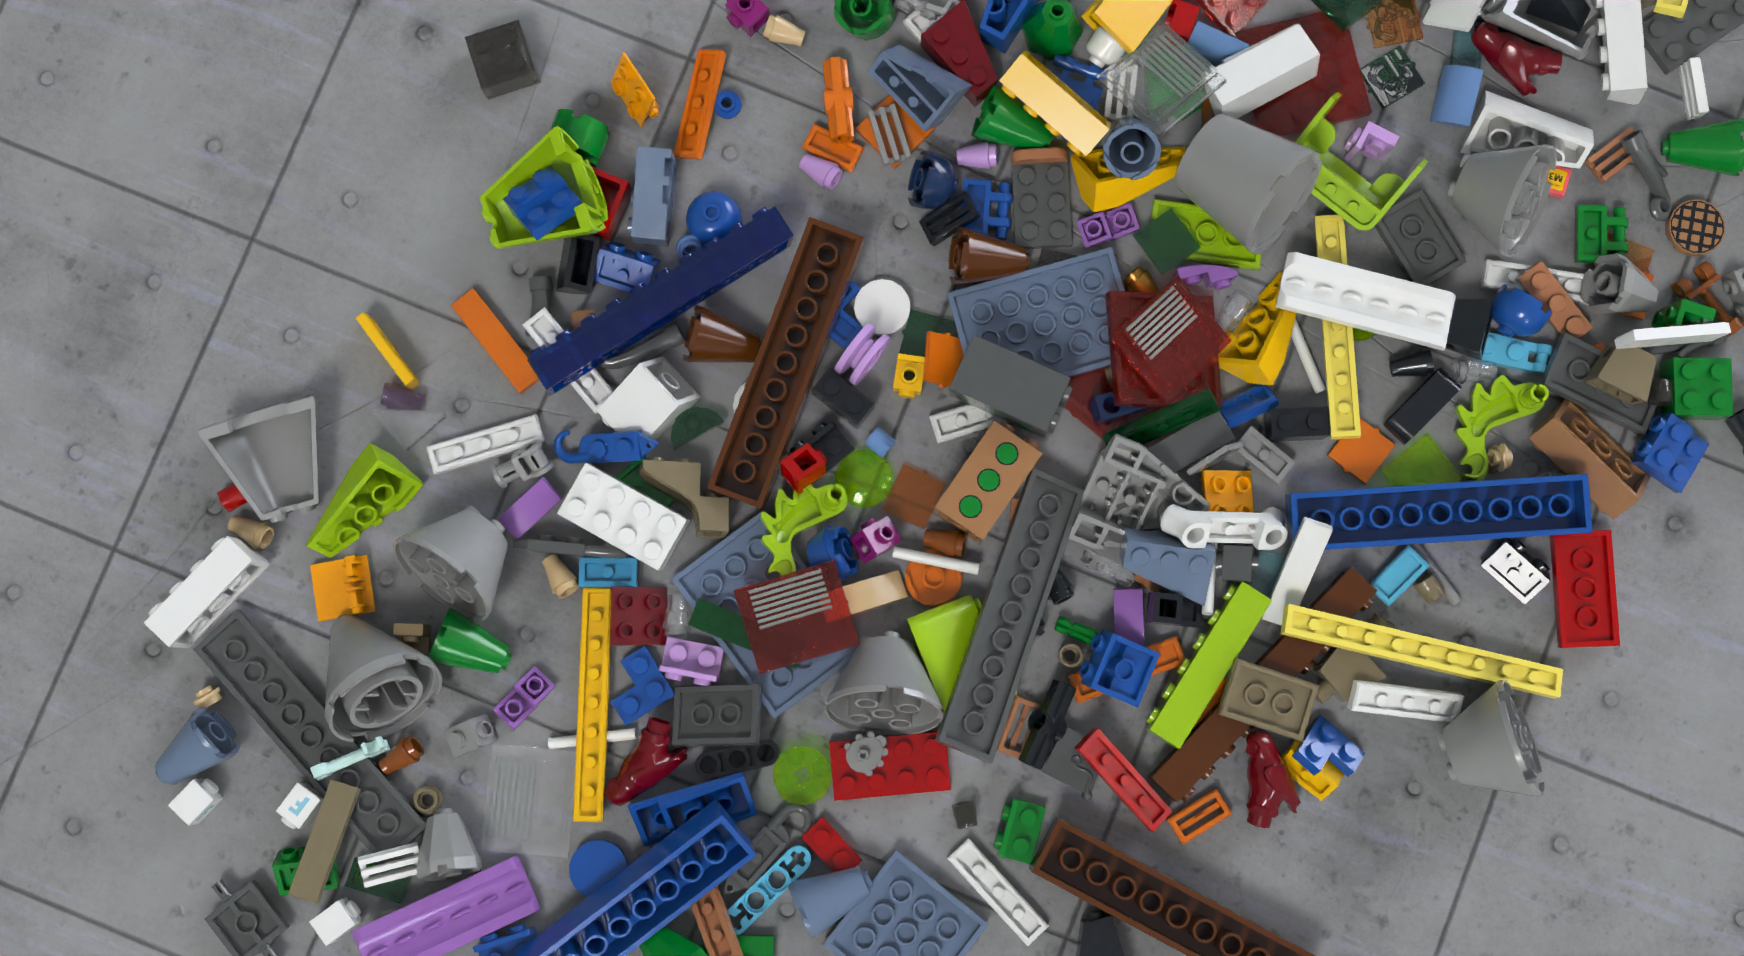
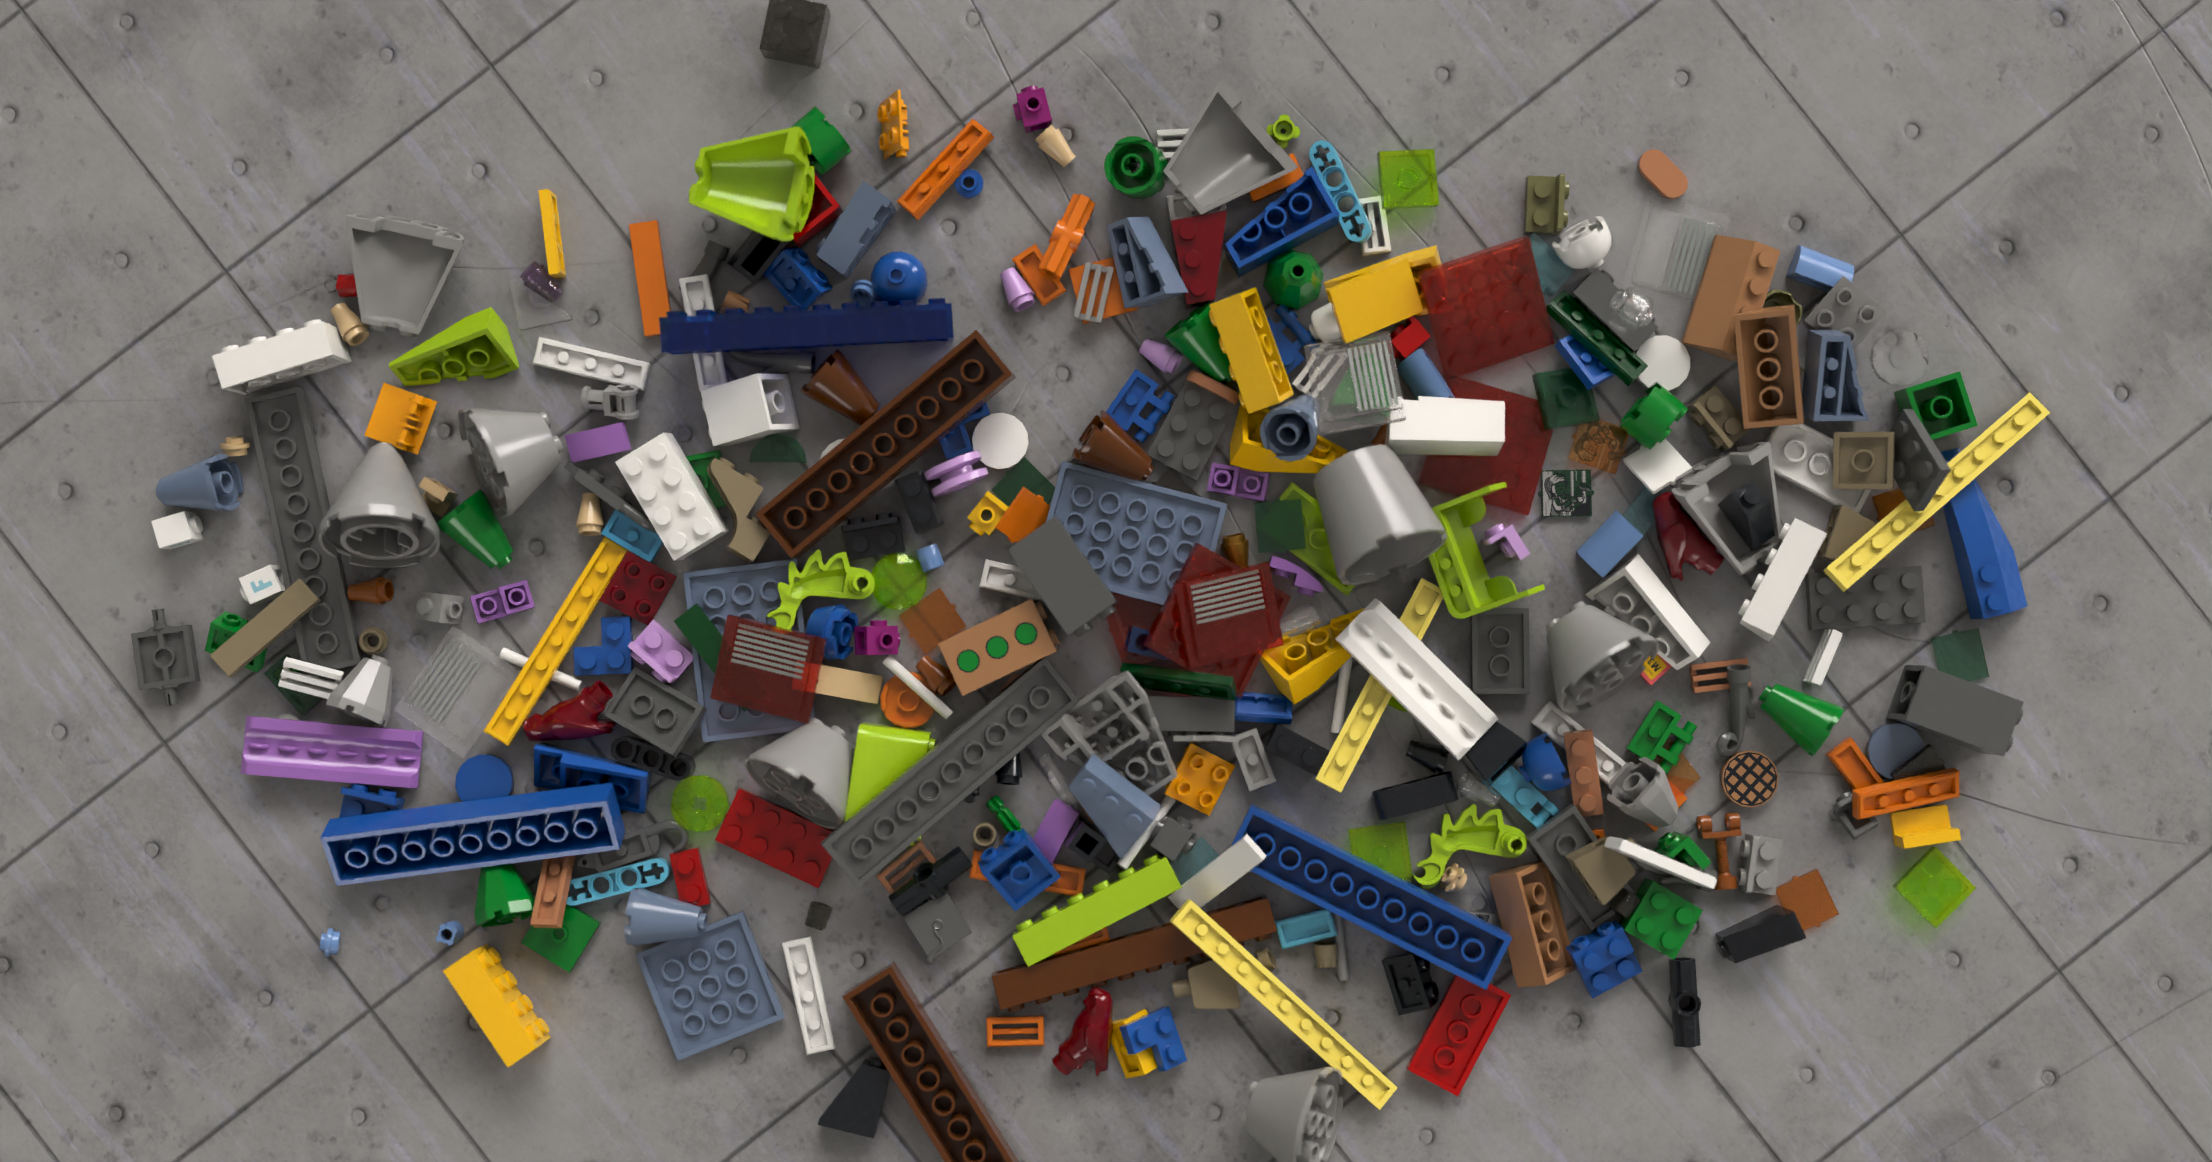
camera: 25 degrees right, 5 degrees up
white brick [309,897,363,946] -> none
light aqua bar [310,736,391,781] -> none
blue plate [503,166,582,240] -> none
blue plate [554,430,659,464] -> none
clear cone [662,594,691,638] -> none
red brick [780,443,827,495] -> none
light grey piece [844,731,888,776] -> none
dark blue cylinder [908,151,959,209] -> none
black tile [919,191,981,246] -> none
green bracket [993,797,1046,865] -> none
red plate [1074,727,1173,832] -> none
white plate [1160,504,1287,550] -> none
dark tan tile [1217,658,1320,741] -> none
orange piece [1327,418,1395,485] -> none
white tile [1347,680,1464,723] -> none

